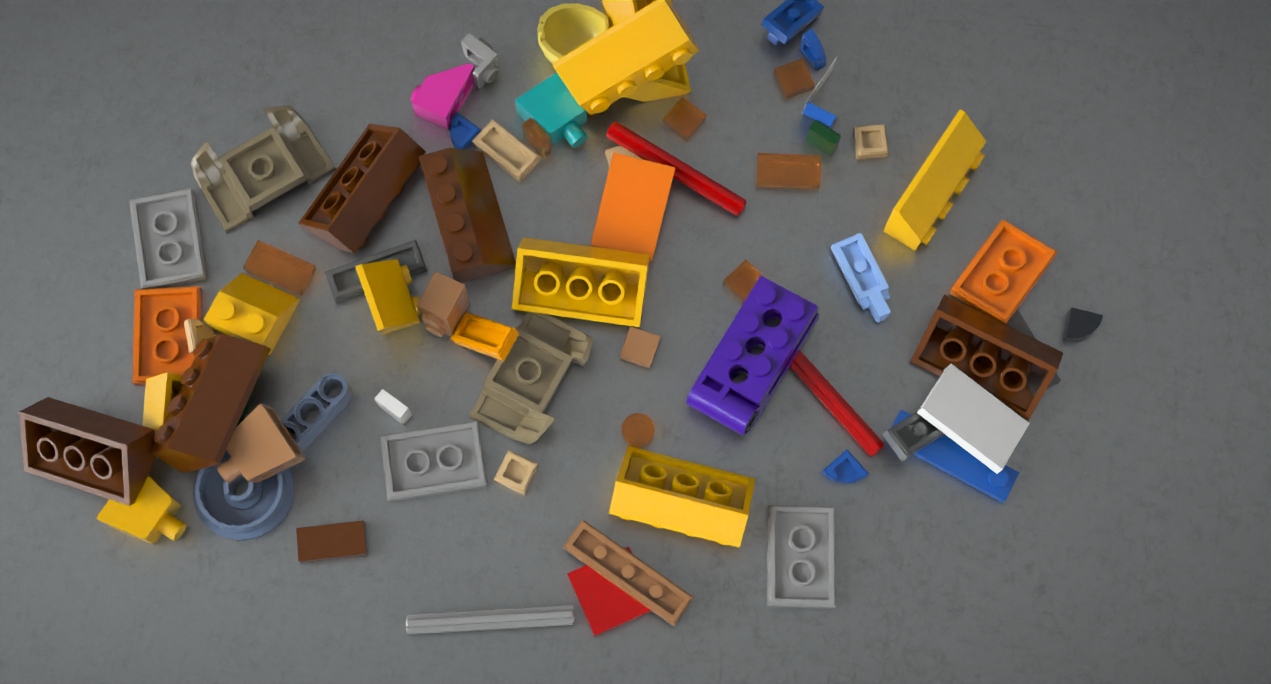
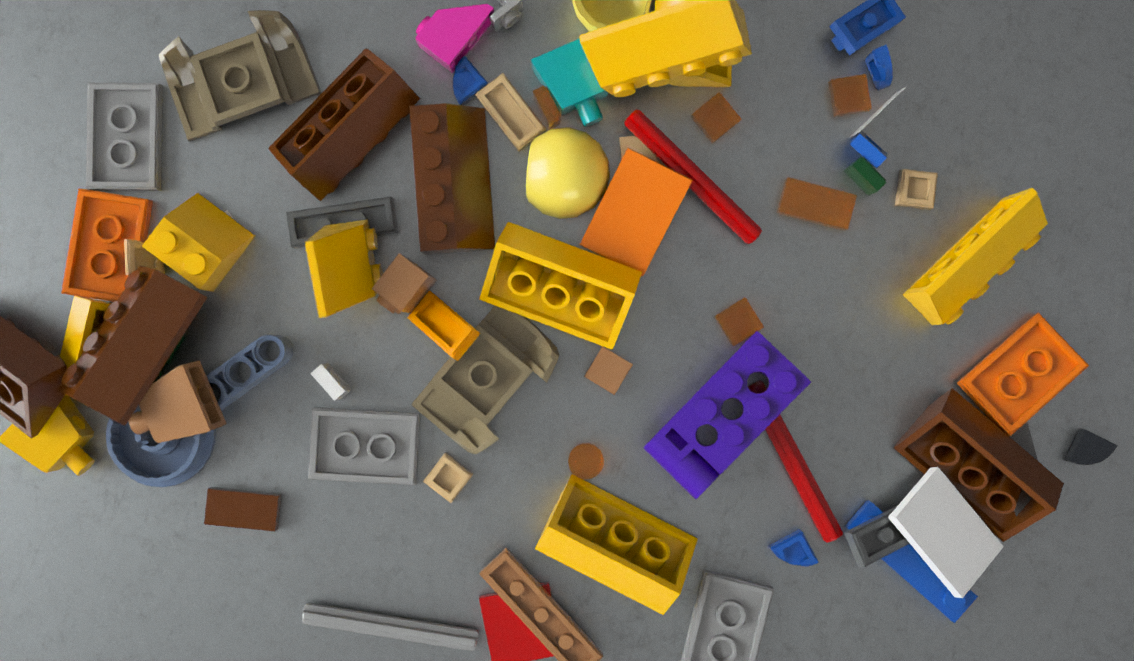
camera: 15 degrees right, 15 degrees up
clear orange tile [243,240,316,297] -> none
light blue hinge [831,233,891,323] -> none
none -> light yellow cylinder [526,127,610,219]

